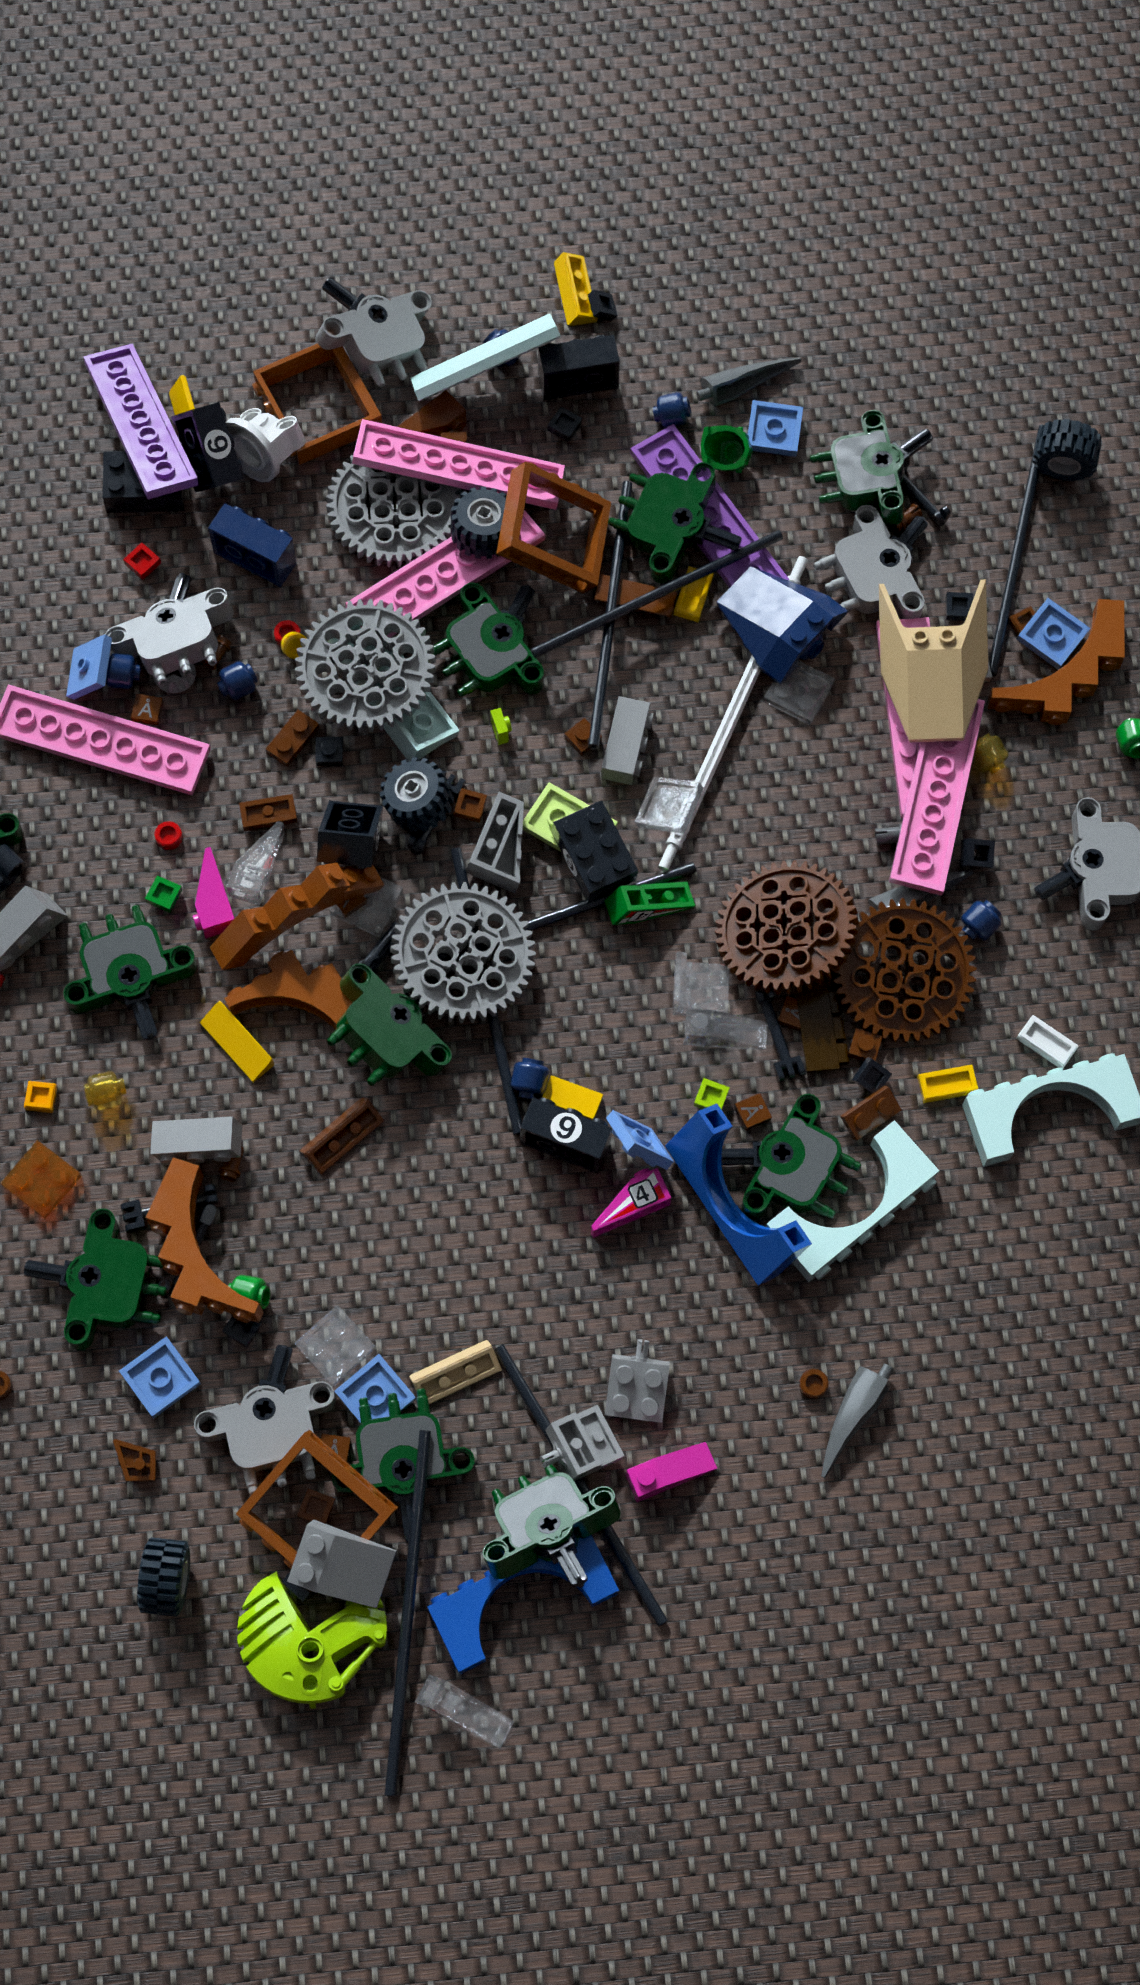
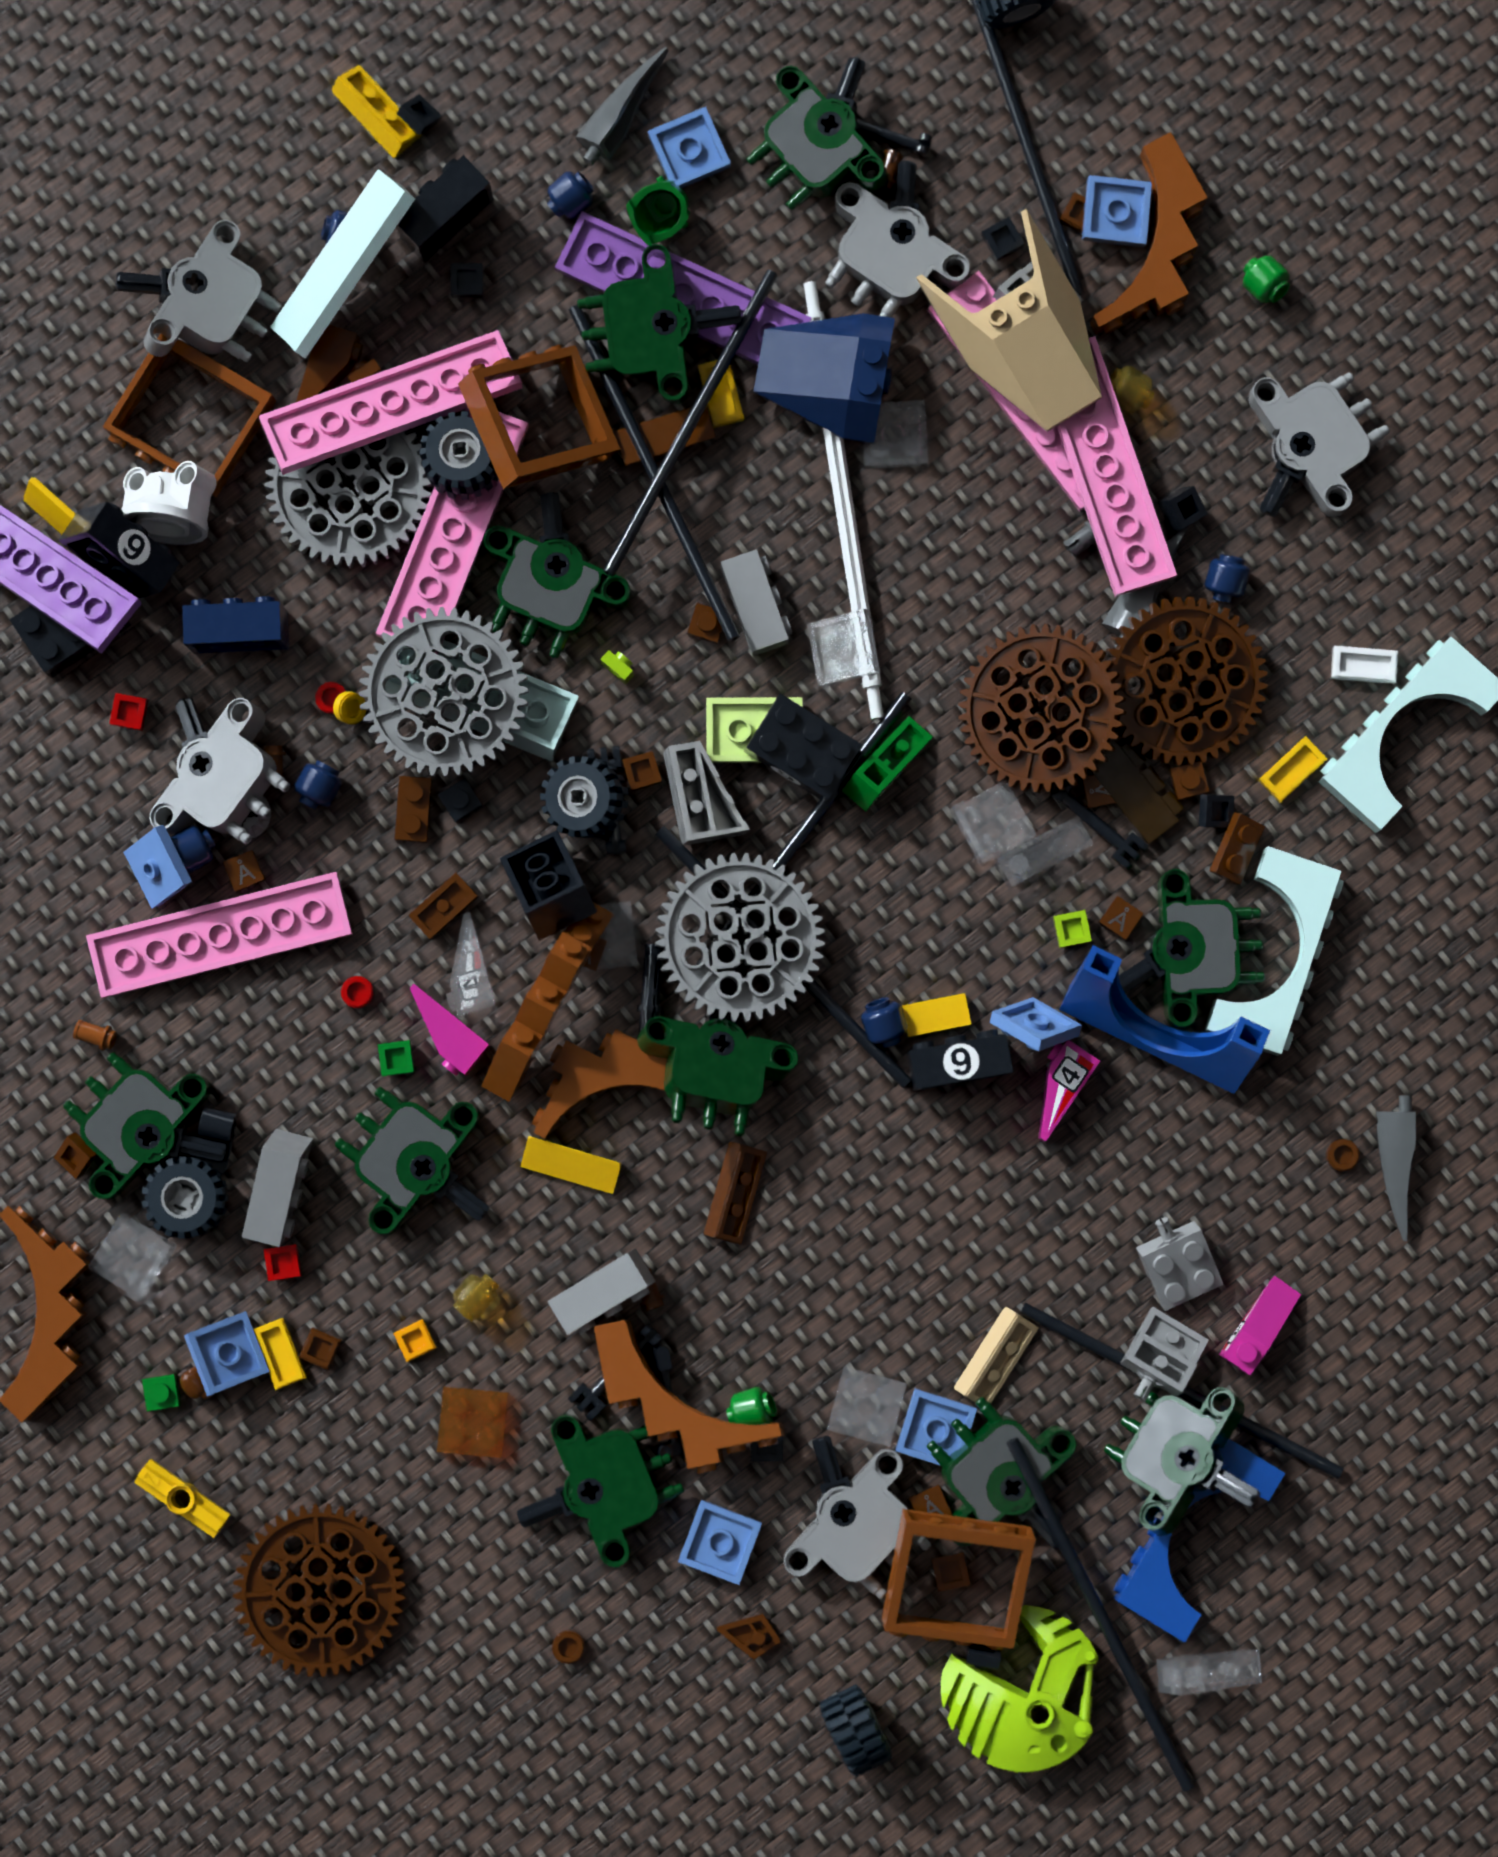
camera: 30 degrees left, 15 degrees up
light grey slope [287,1520,397,1608] -> none

